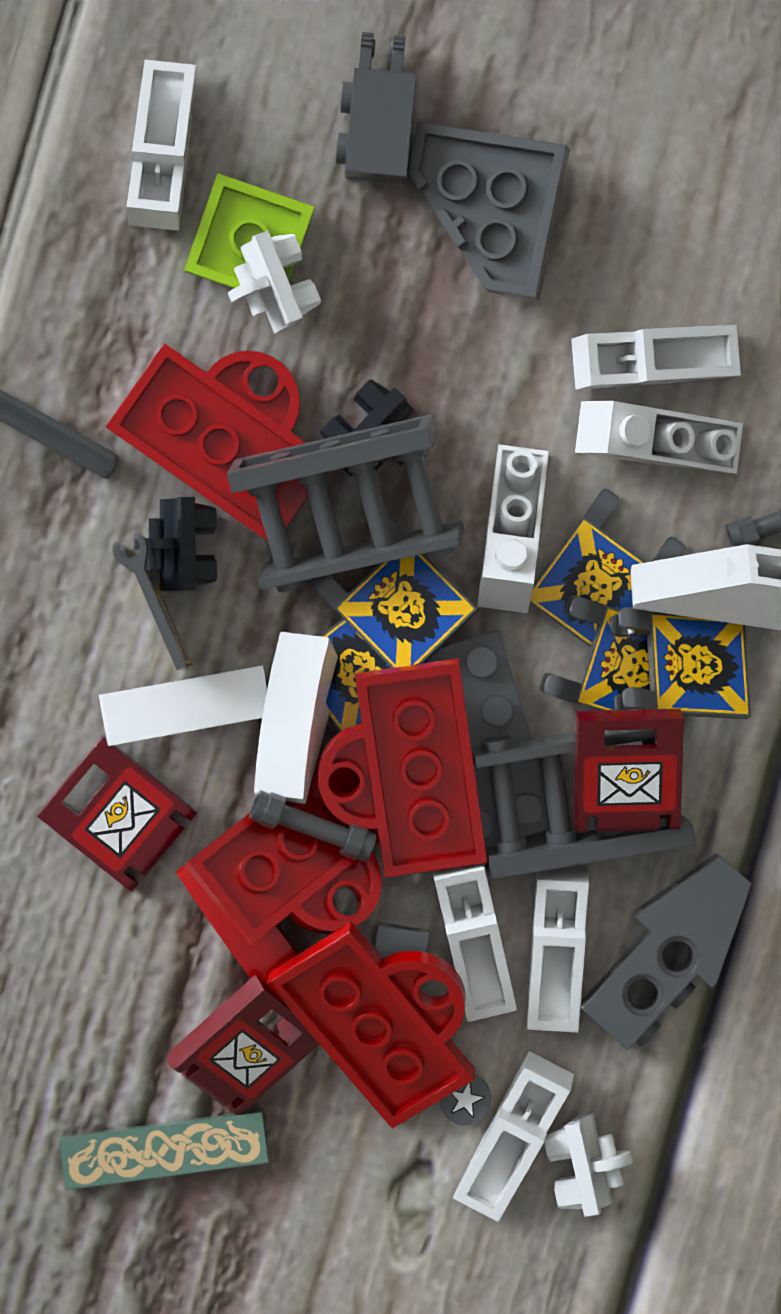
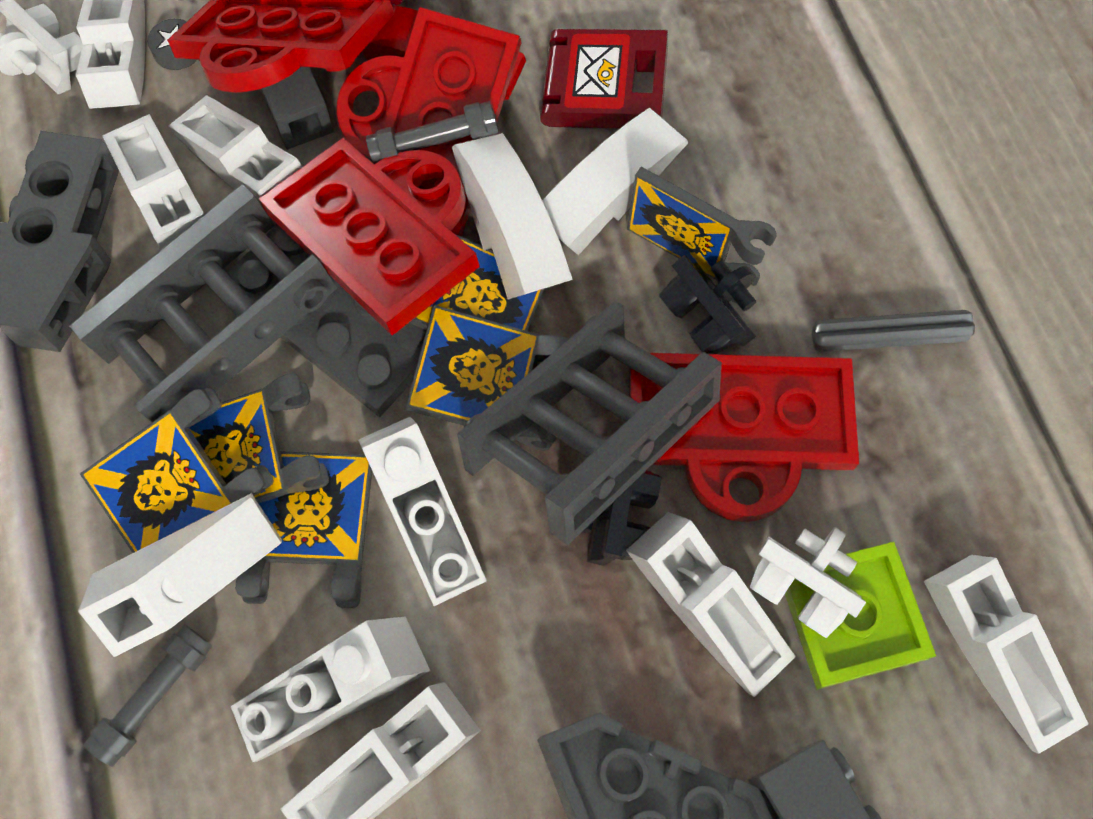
camera: 150 degrees right, 20 degrees down
container [574,708,684,833] -> none
none -> white slope [626,512,796,697]

